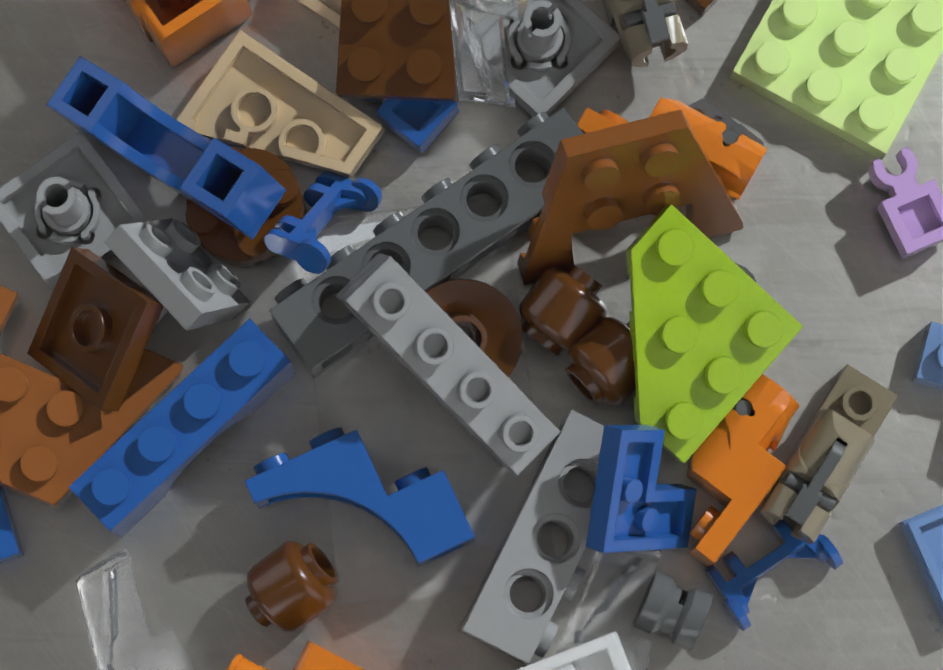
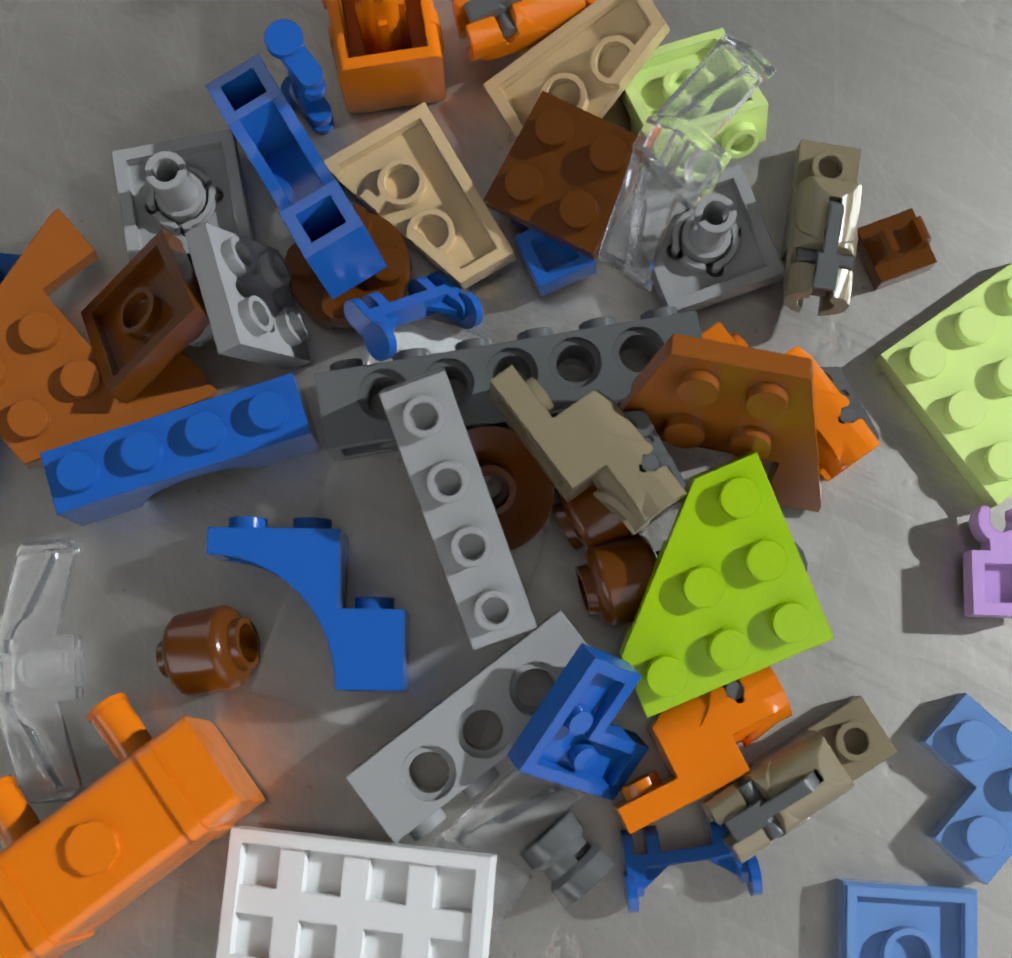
camera: 30 degrees right, 0 degrees up
none -> blue piece [264,19,334,135]
none -> dark tan plate [489,365,687,535]

